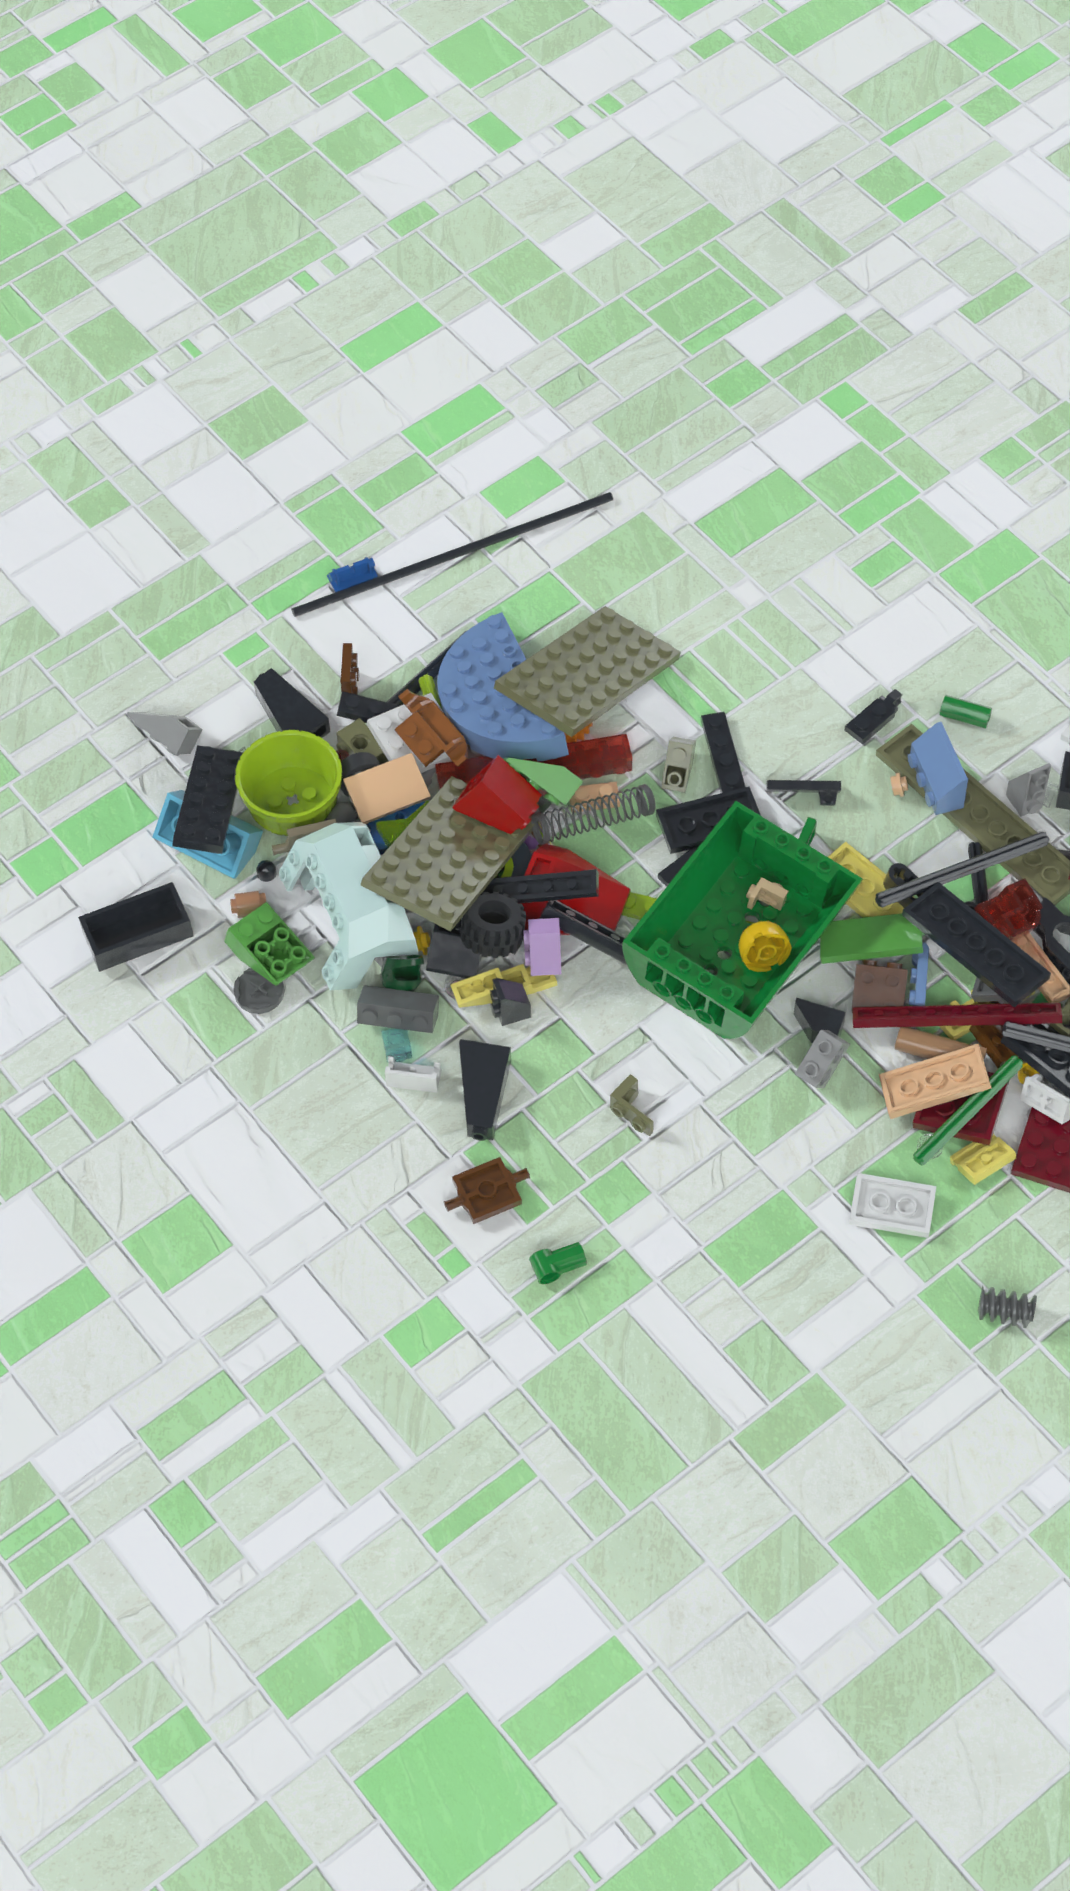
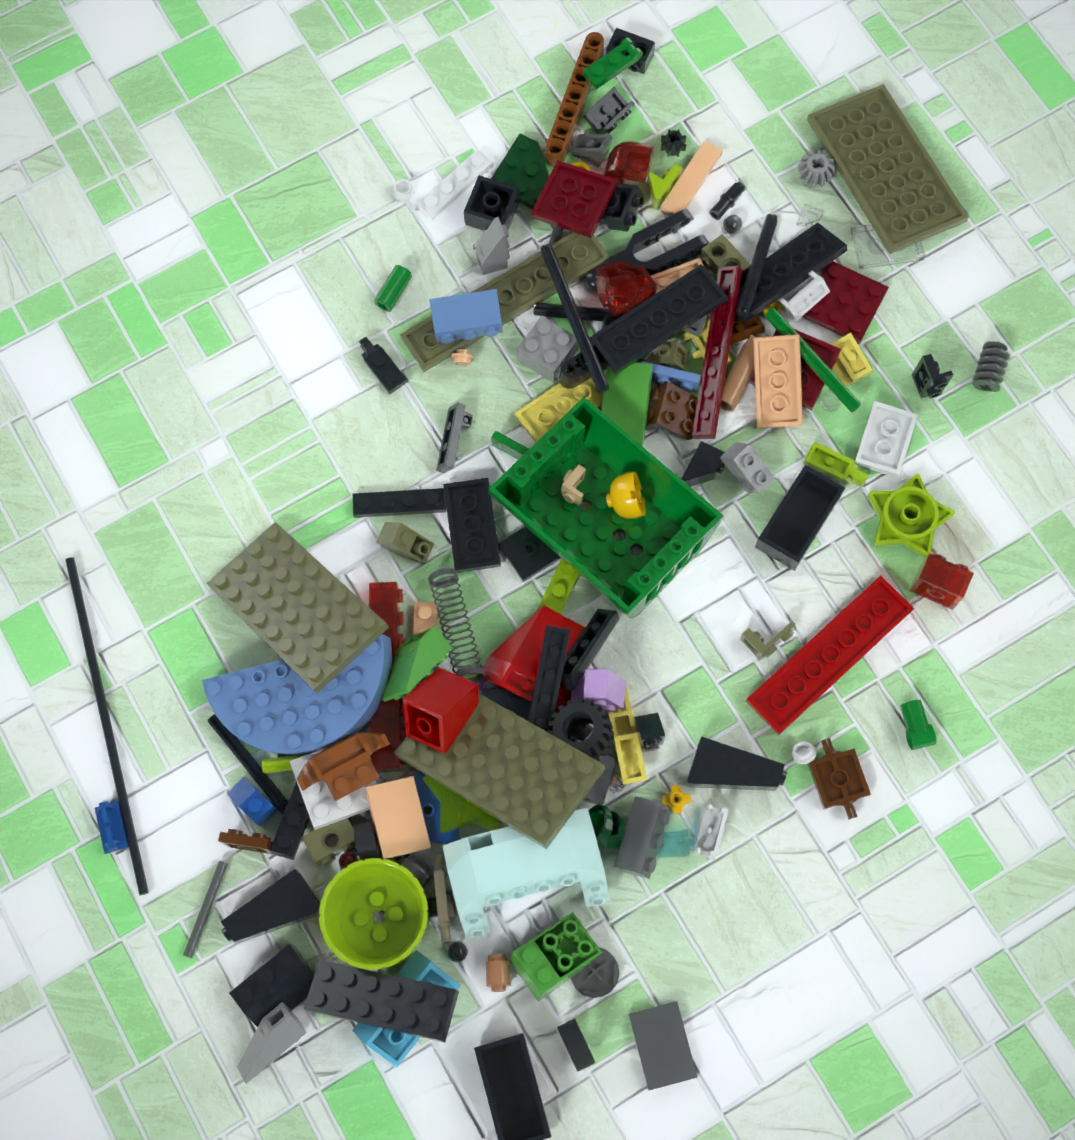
camera: 80 degrees left, 15 degrees up
none -> dark grey piece [183,861,228,958]
none -> blue slope [227,777,278,827]
none -> black slope [229,944,315,1027]
none -> light grey brick [516,316,579,383]
none -> black tyre [557,1019,595,1072]
none -> dark grey tile [629,1001,698,1091]
none -> olive bracket [635,340,689,371]
none -> yellow plate [662,785,691,814]
none -> red plate [746,575,915,735]
none -> black piece [755,464,845,571]
none -> white plate [792,741,817,764]
none -> lime hinge [803,442,868,487]
none -> lime plate [867,473,955,559]
none -> clear red brick [909,553,974,610]
none -> black bracket [912,354,953,398]

